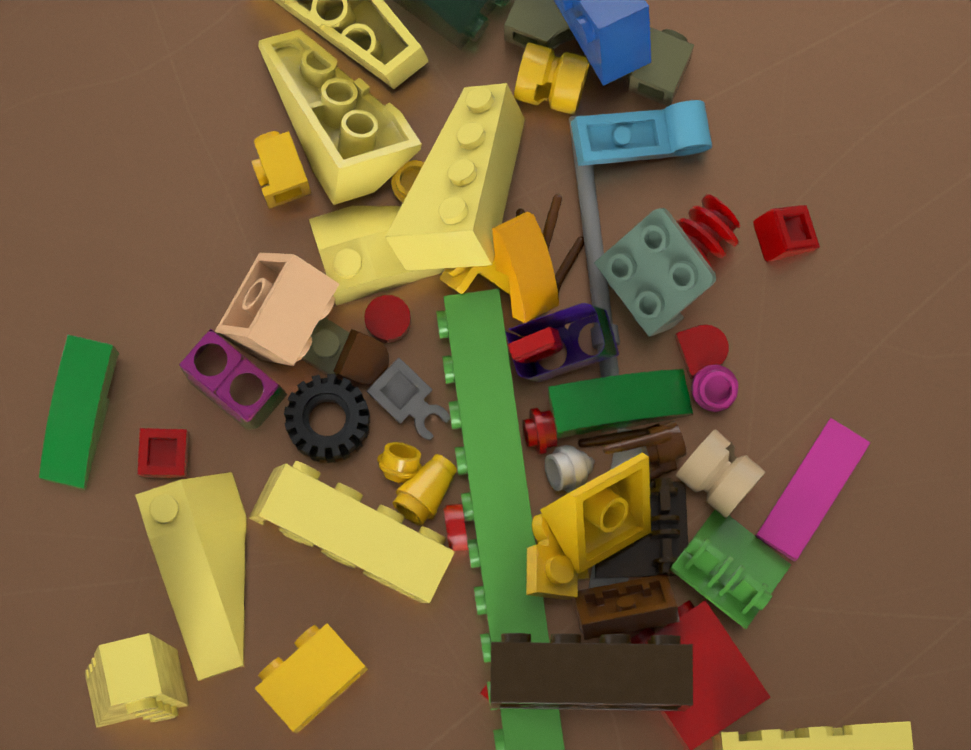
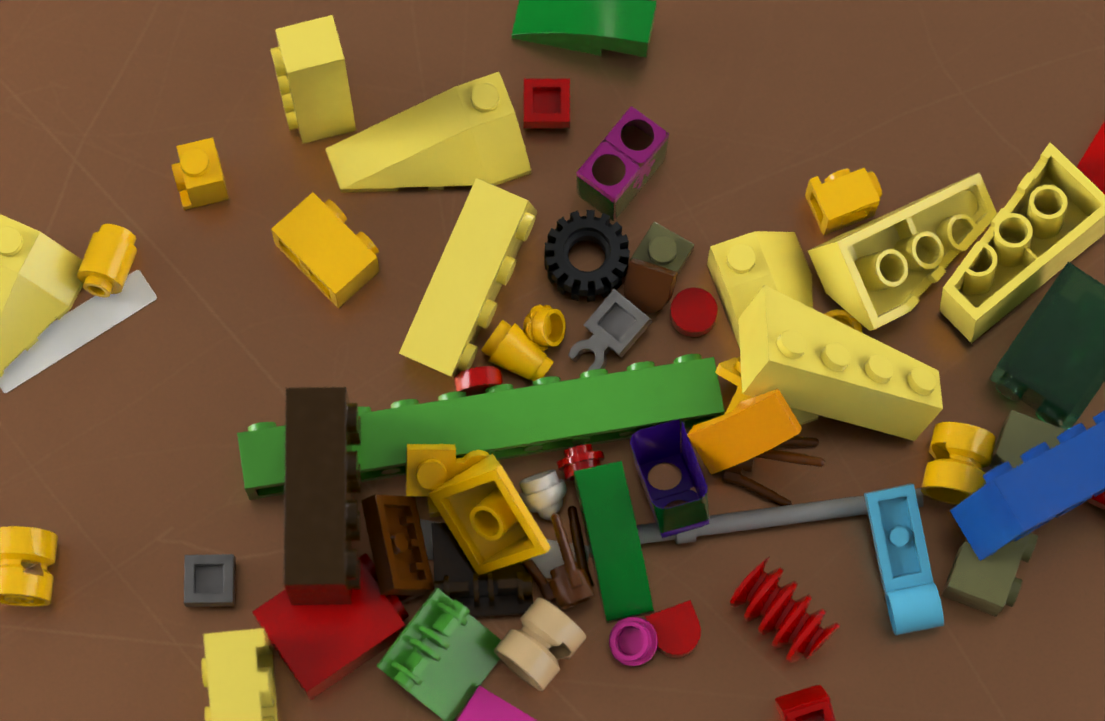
camera: 85 degrees right, 5 degrees down
light nougat brick [215,252,339,366] -> none
red tile [508,327,563,364] -> none
sand green bracket [594,208,716,337] -> none

